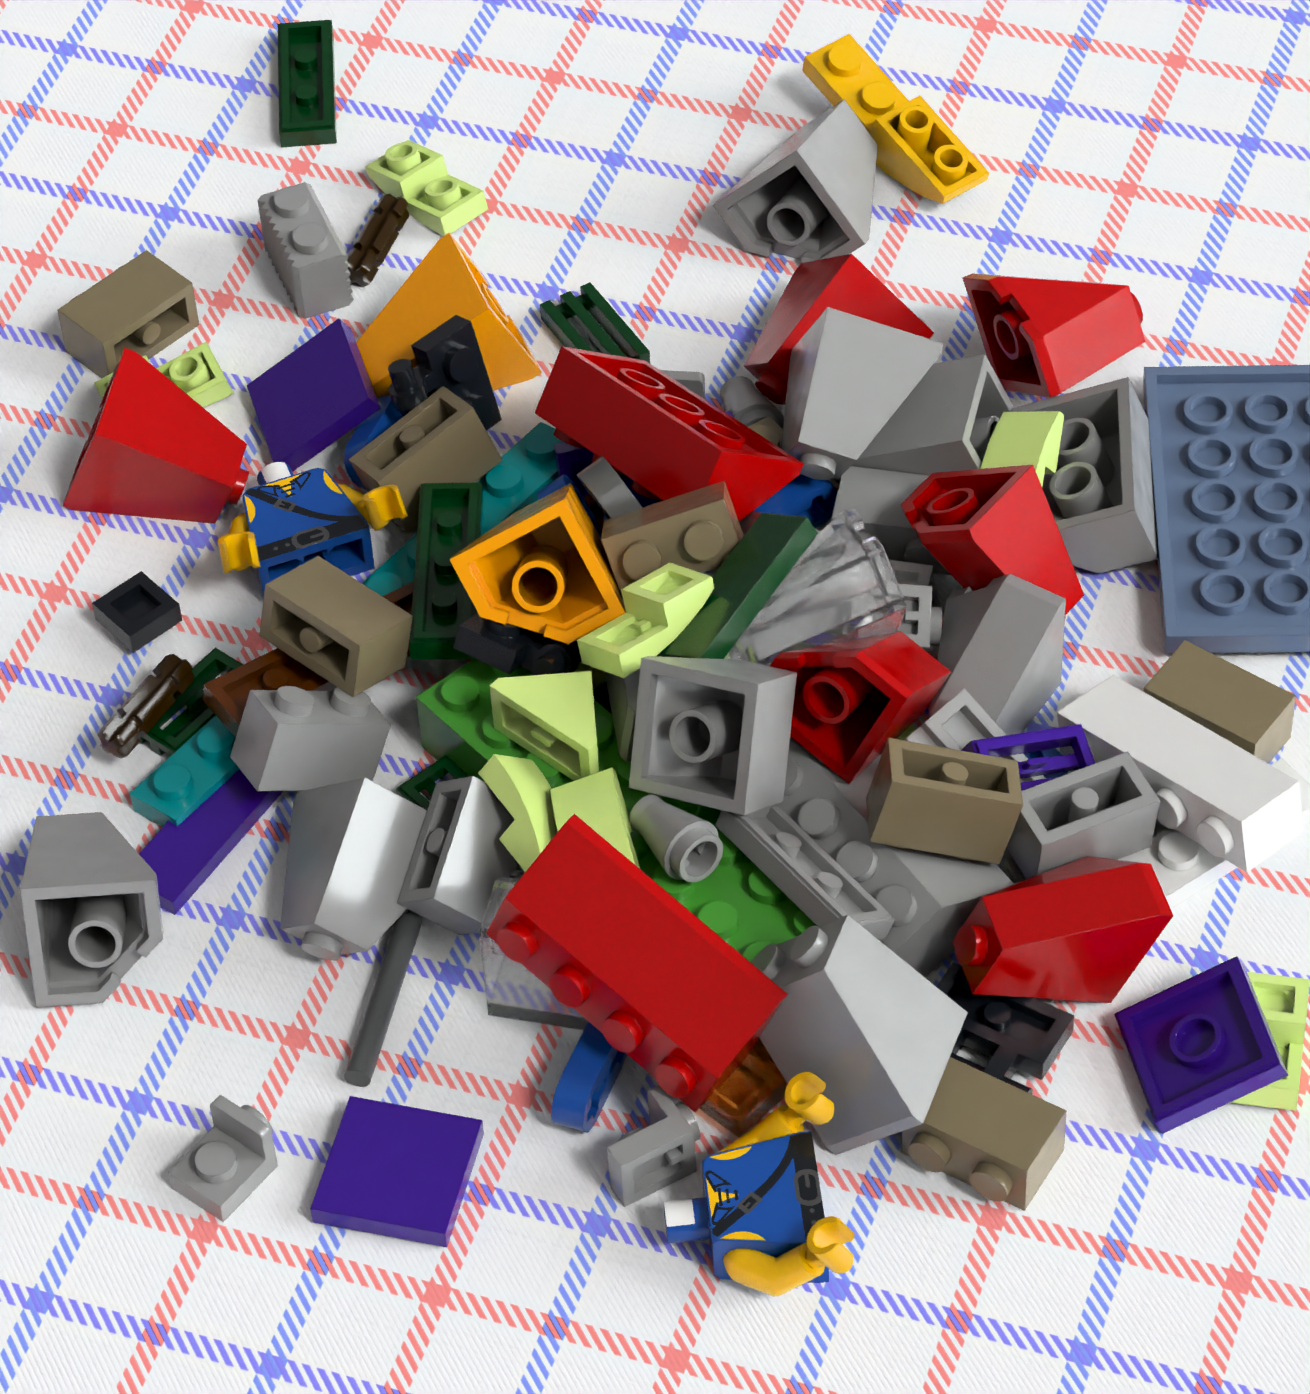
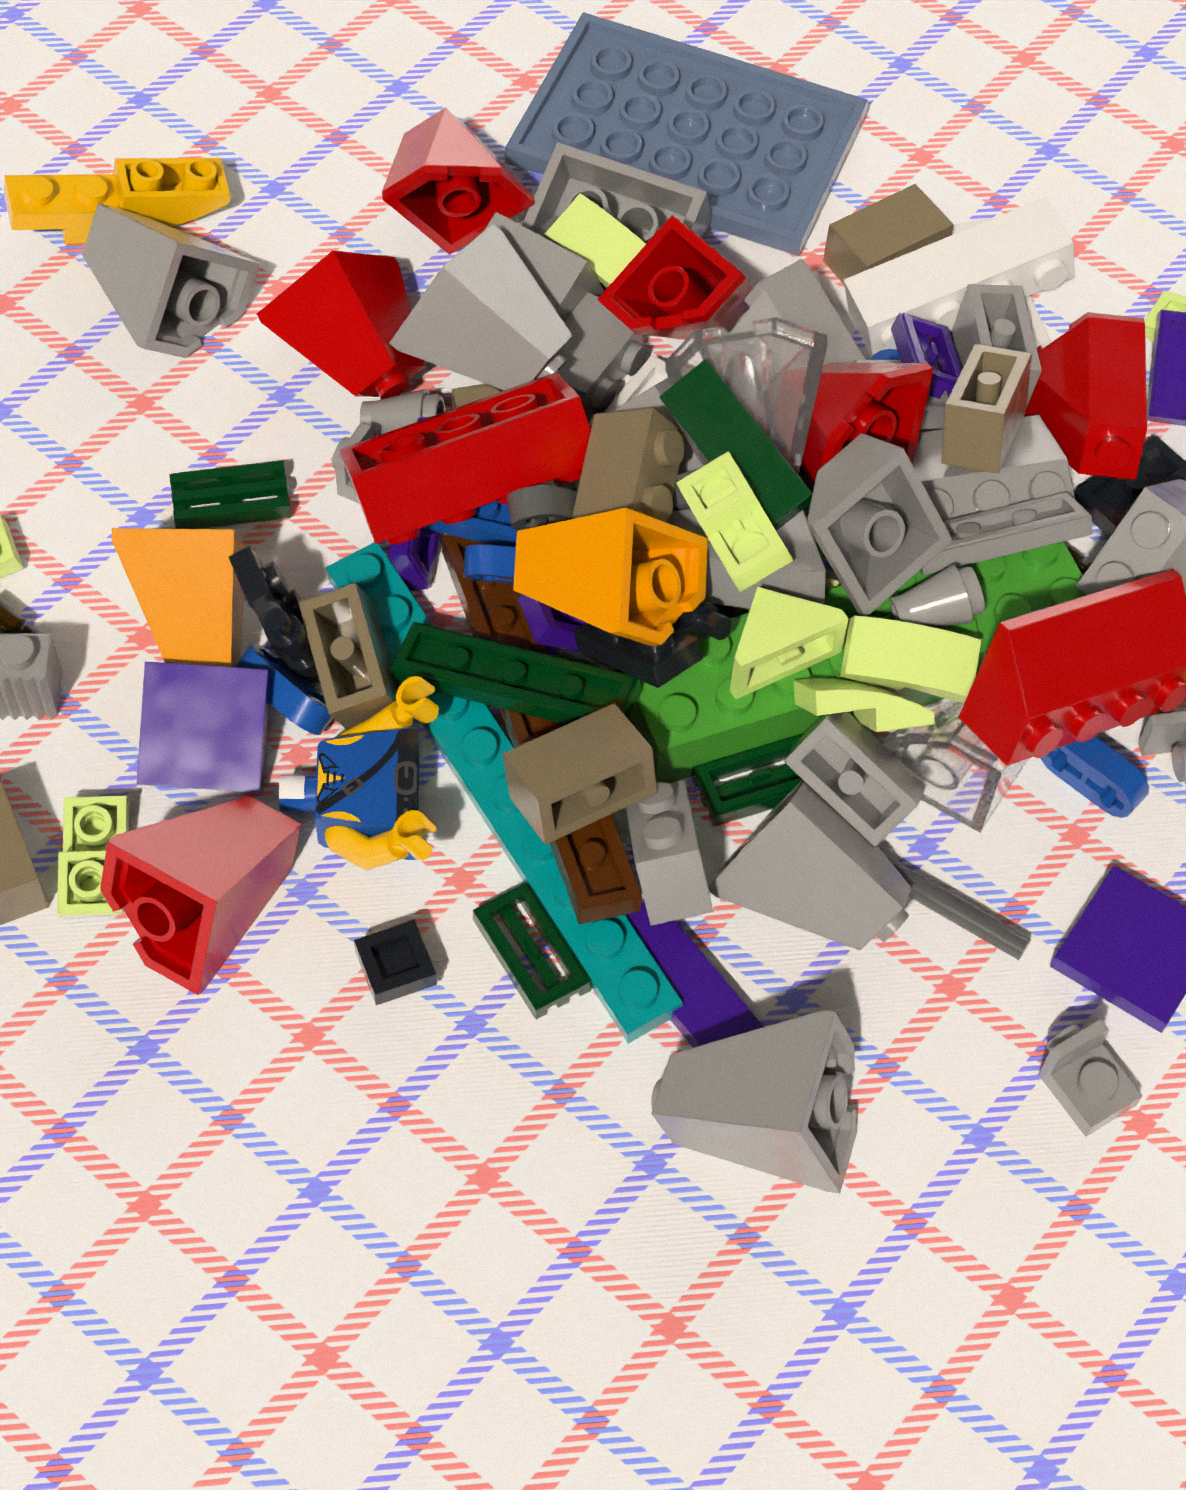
camera: 75 degrees left, 10 degrees up
dark brown axle [98,654,194,758] -> none

